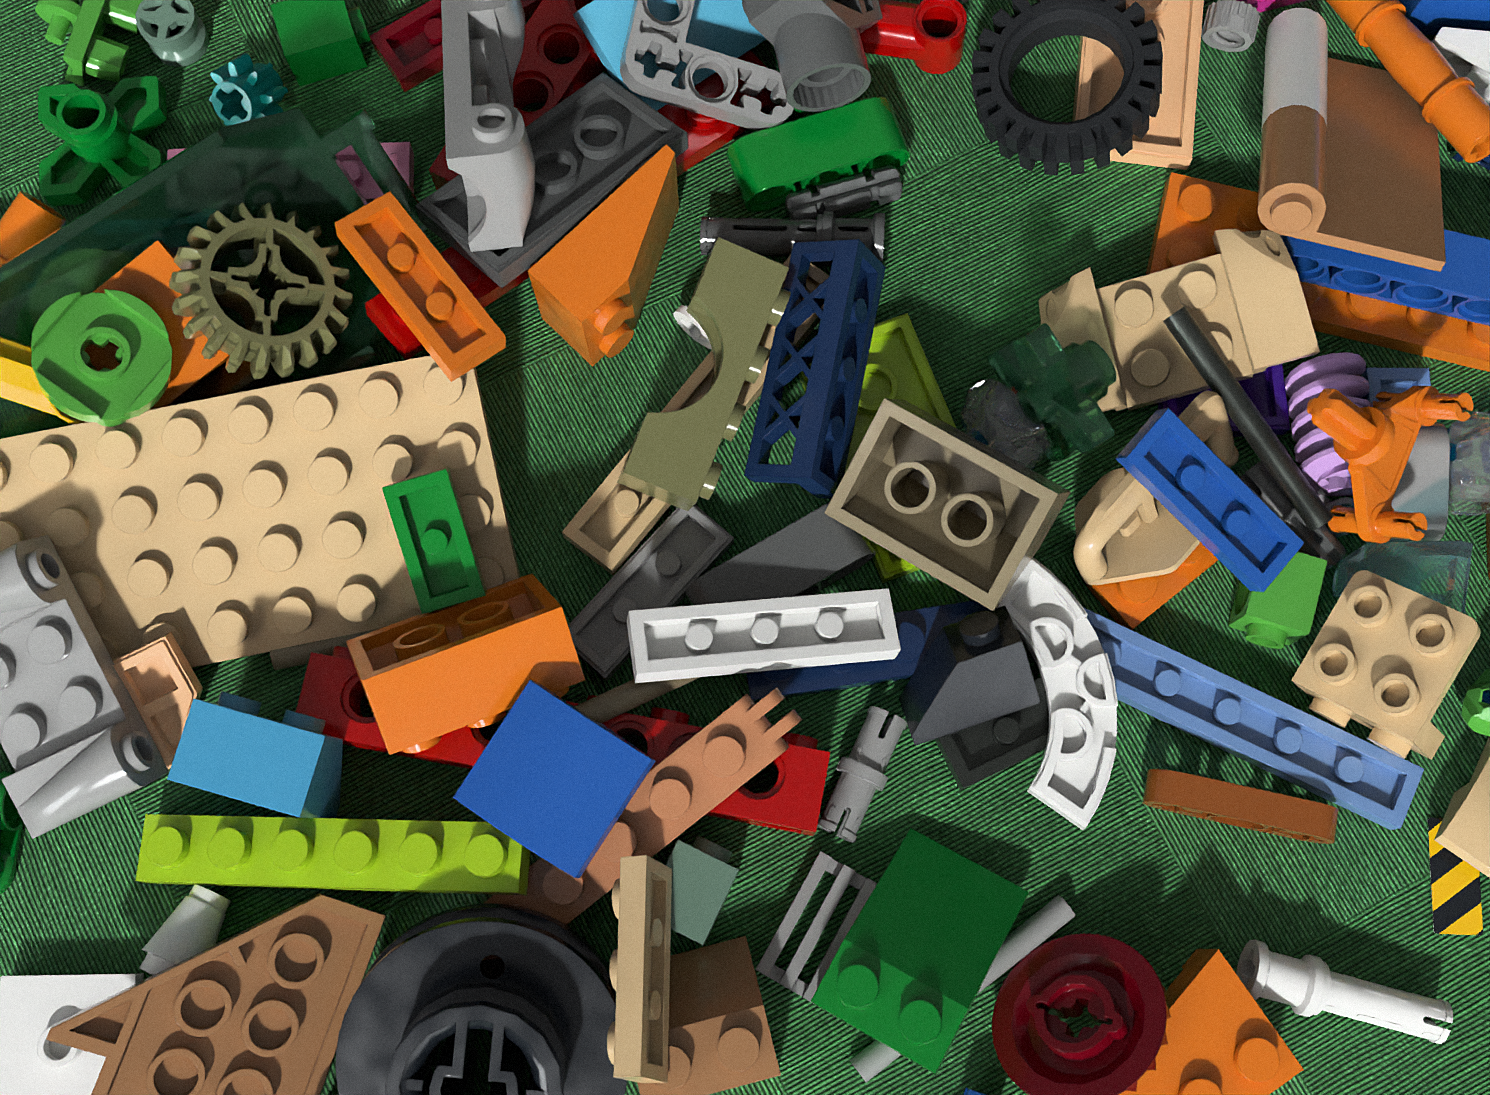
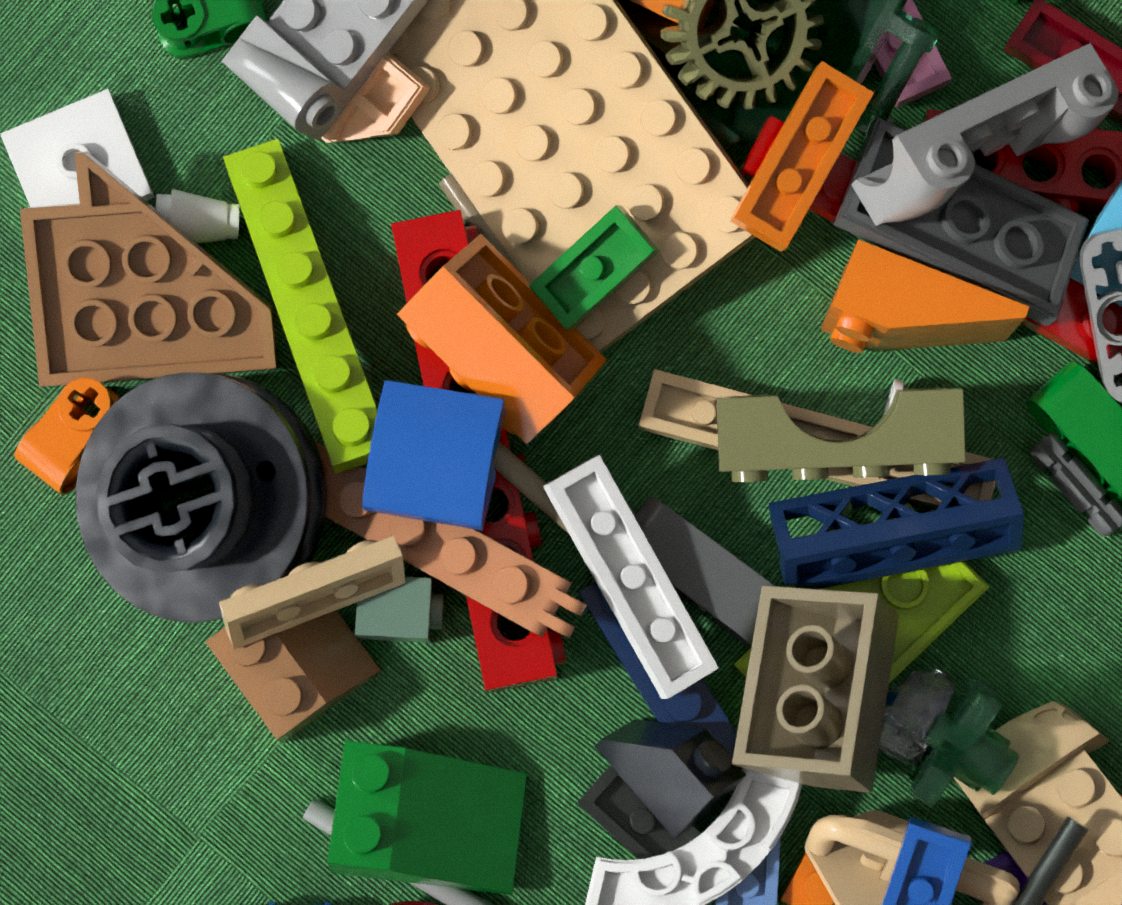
camera: 70 degrees right, 5 degrees up
dark azure slope [167,691,343,818] -> none
light grey tile [568,504,734,681] -> none
dark grey pin [700,211,885,266] -> none
light grey tile [755,851,877,1004] -> none
light grey pin [817,706,908,843] -> none

